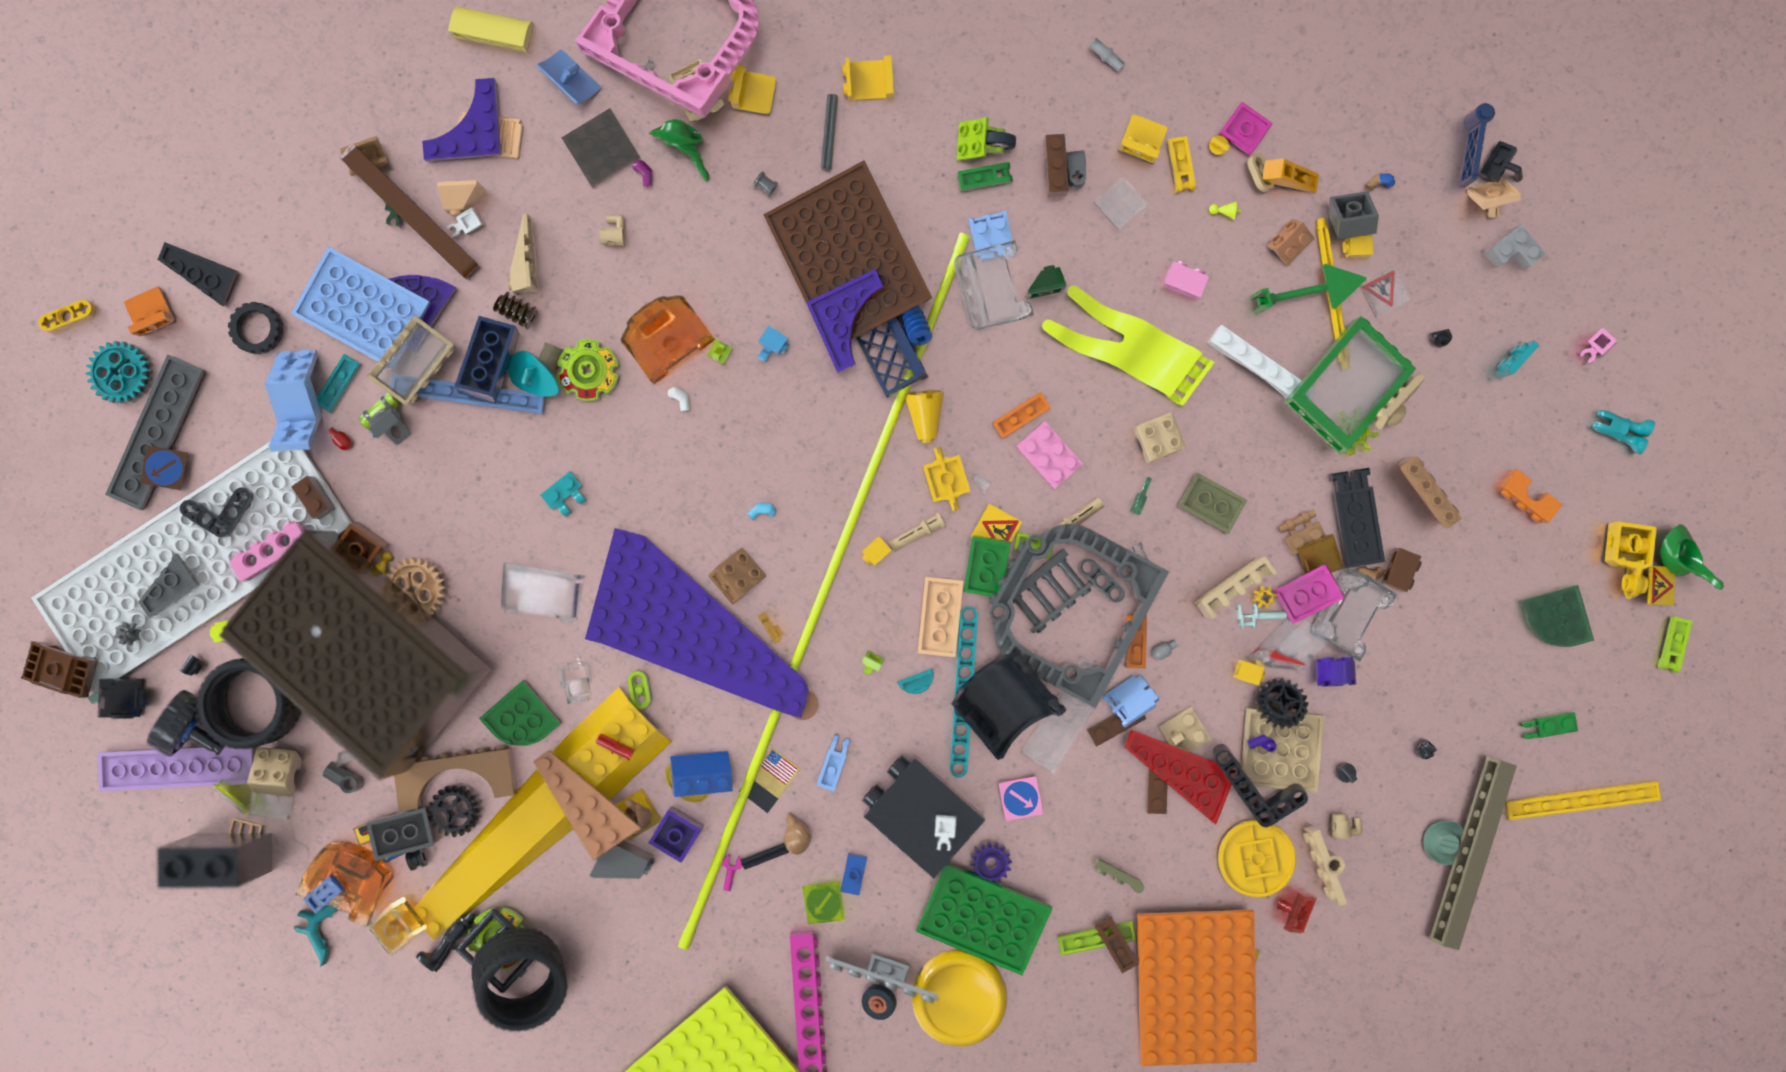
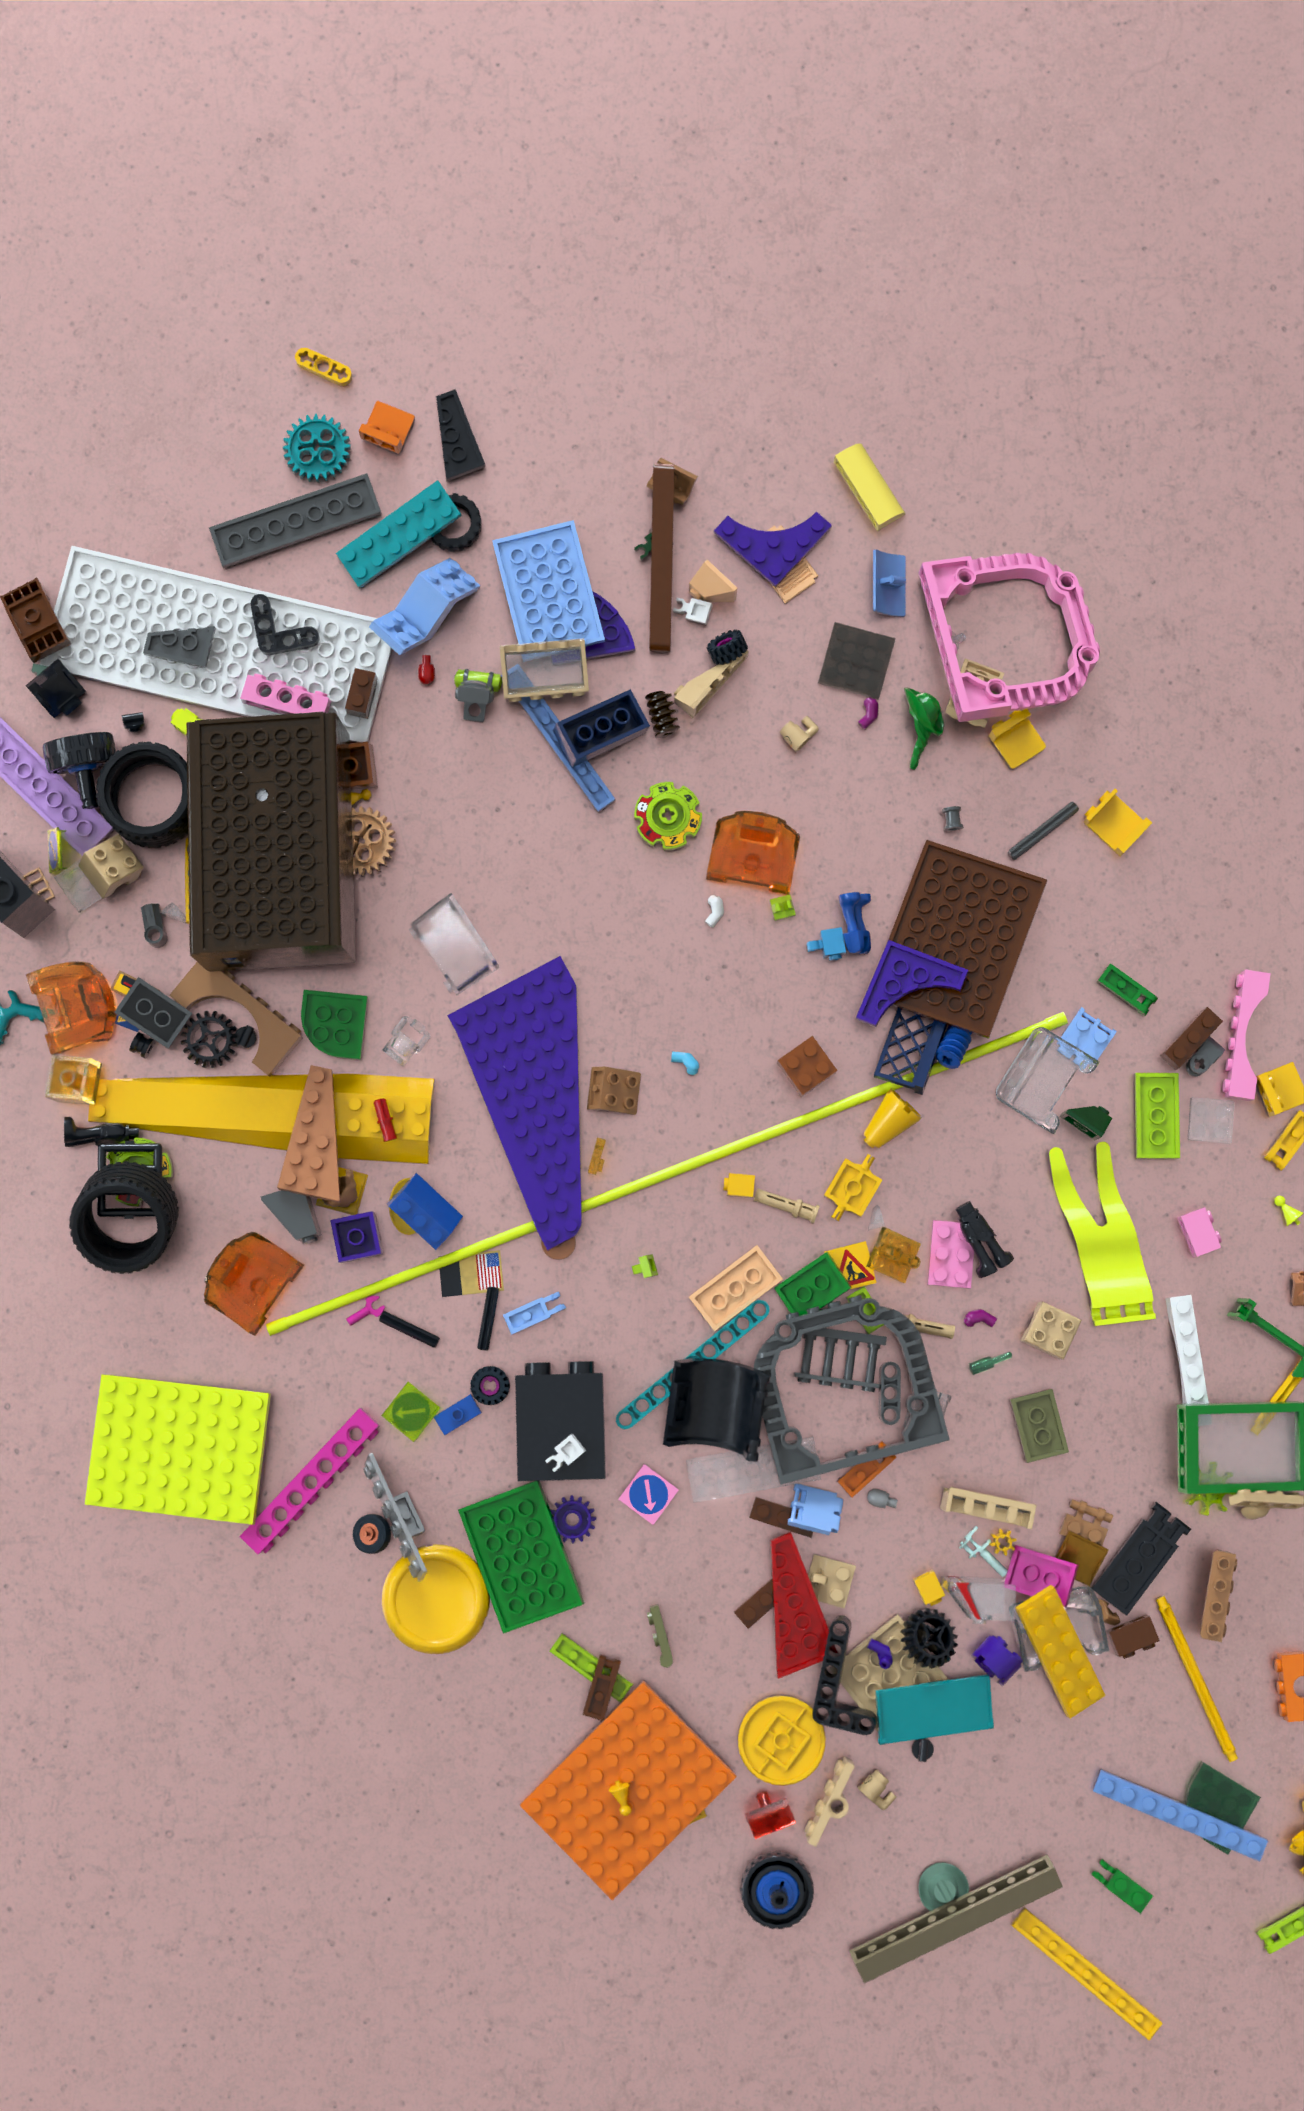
camera: 45 degrees right, 5 degrees down
dark grey gear [114,621,141,646] -> none
piece [140,445,188,490] -> none
plate [303,874,345,914] -> none
teal tile [317,354,362,413] -> none
teal shield [508,351,560,397] -> none
dark tan piece [538,342,564,373] -> none
teal plate [540,471,587,517] -> none
lime plate [628,671,651,709] -> none
medium nougat hat [784,813,811,855] -> none
teal tile [897,668,934,694] -> none
lime plate [956,117,1016,161] -> none
orange plate [992,392,1051,439] -> none
black plate [1416,739,1437,759] -> none
none -> clear orange piece [204,1232,304,1336]
none -> black plate [235,1025,256,1048]
none -> teal plate [336,480,462,589]
none -> black bush [470,1366,510,1405]
none -> black axle [477,1287,499,1351]
none -> yellow piece [608,1780,631,1816]
none -> black bush [707,630,748,665]
none -> black wheel [740,1851,814,1929]
none -> dark orange brick [777,1036,838,1097]
none -> blue piece [838,892,871,954]
none -> clear yellow plate [866,1227,921,1283]
none -> teal door [875,1674,994,1745]
none -> black piece [955,1201,1014,1278]
none -> magenta arm [964,1309,997,1327]
none -> yellow plate [1015,1585,1106,1719]
none -> medium blue plate [1093,1770,1268,1861]
none -> lime plate [1134,1073,1180,1159]
none -> yellow piece [1156,1596,1238,1762]
none -> bright pink arch [1223,970,1271,1101]

